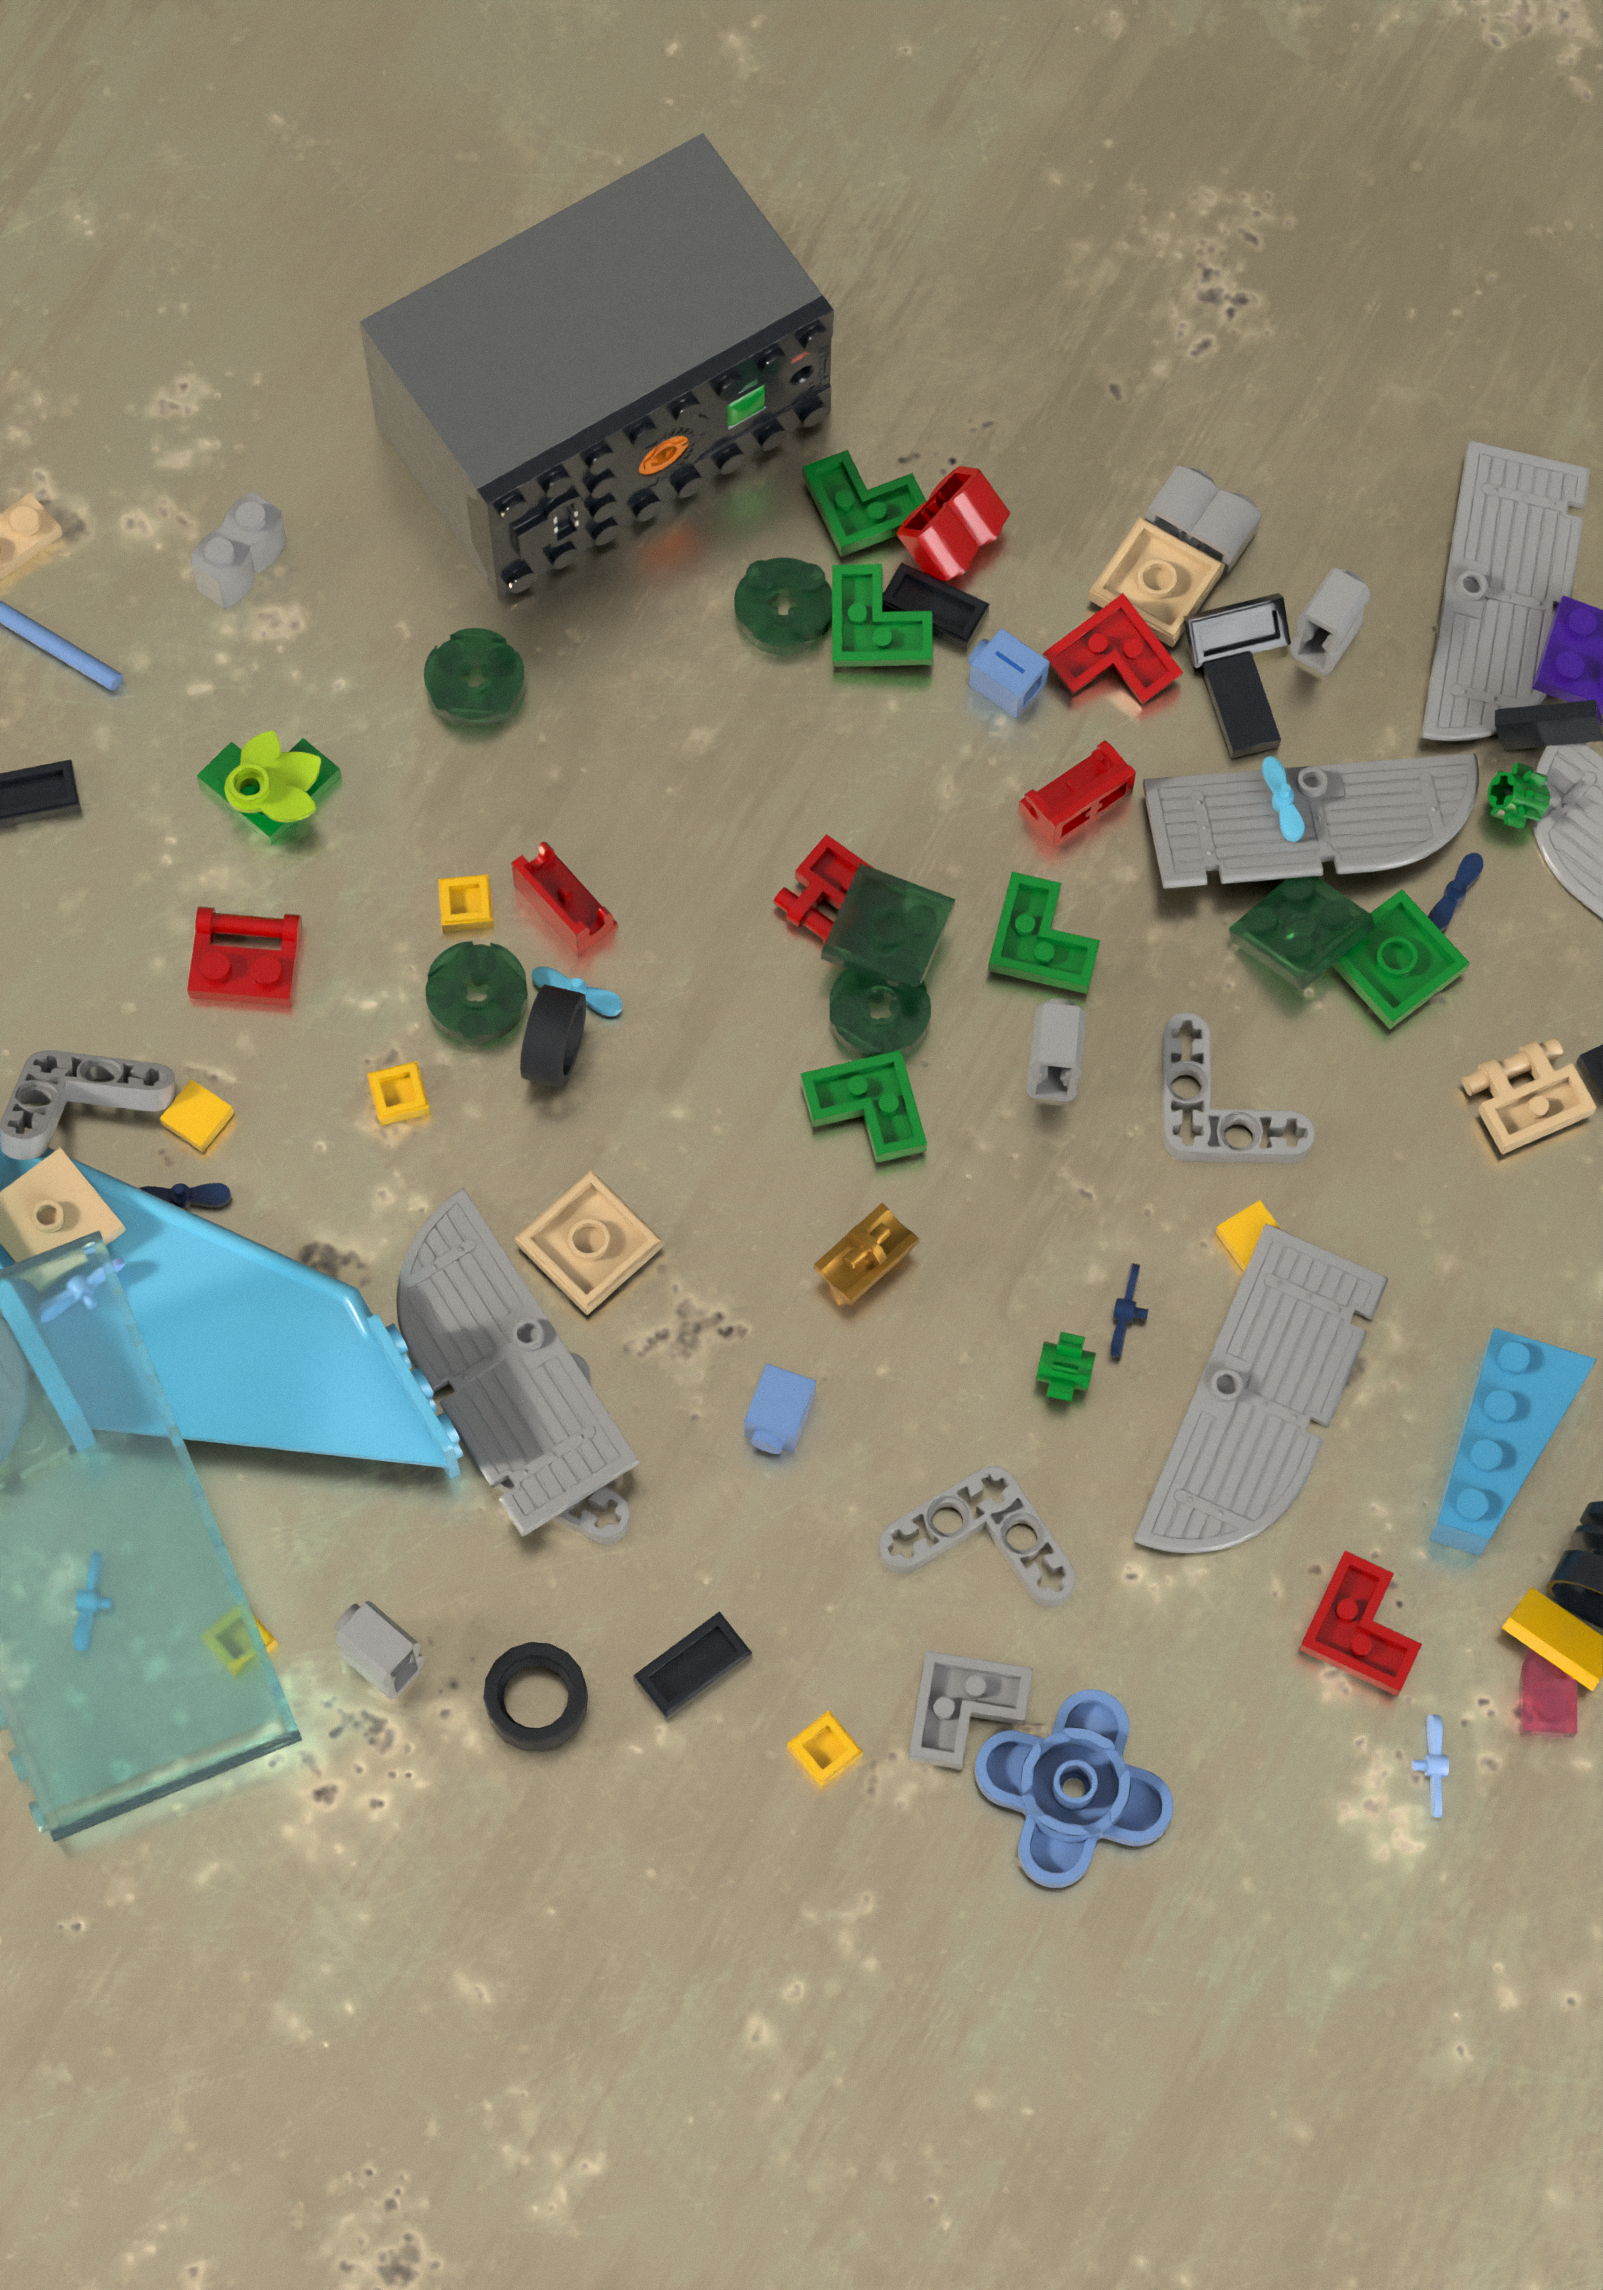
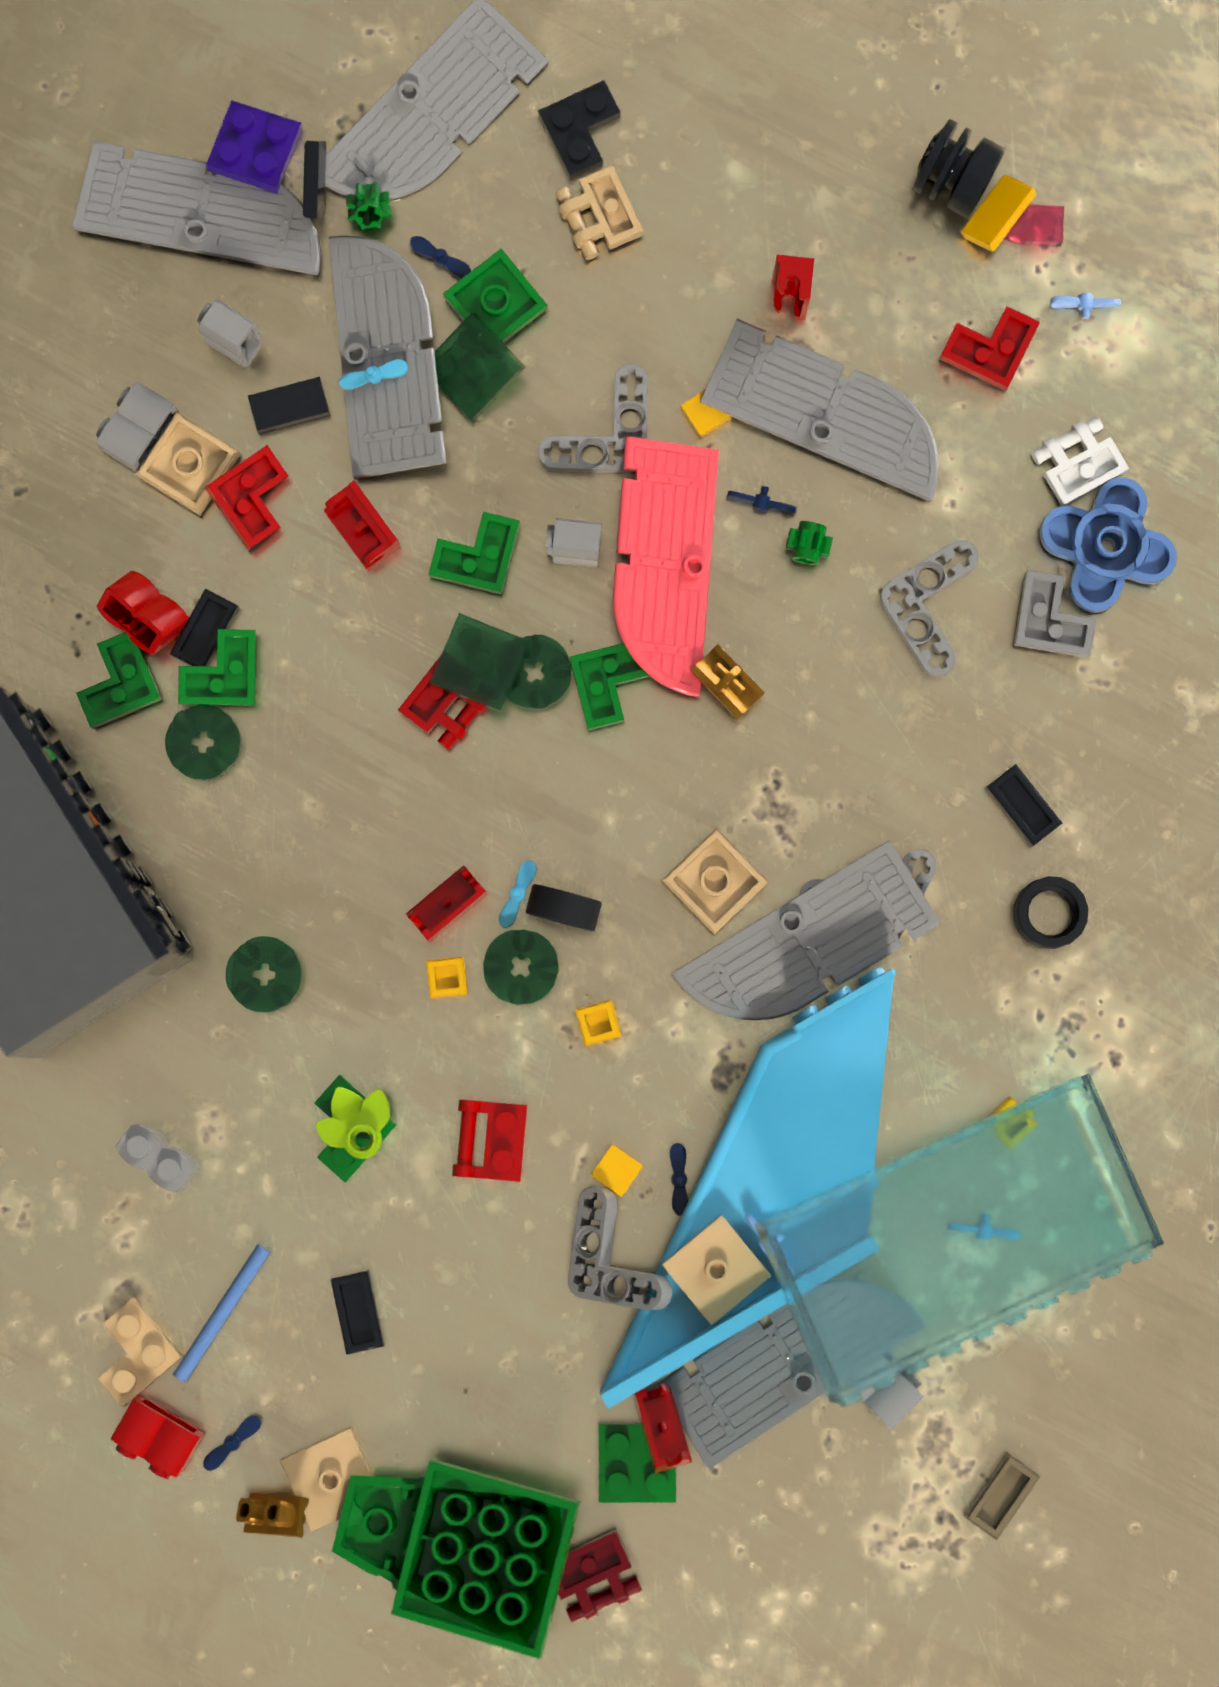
camera: 90 degrees left, 15 degrees up
light grey brick [335,1601,425,1700] -> none
medium blue brick [744,1363,816,1454] -> none
yellow tile [787,1710,863,1789] -> none
medium blue brick [968,628,1049,719] -> none
tile [1183,593,1291,668] -> none
dark azure wedge [1429,1328,1597,1556] -> none
none -> coral door [613,436,719,697]
none -> red hinge [771,254,814,320]
none -> white plate [1031,417,1129,506]

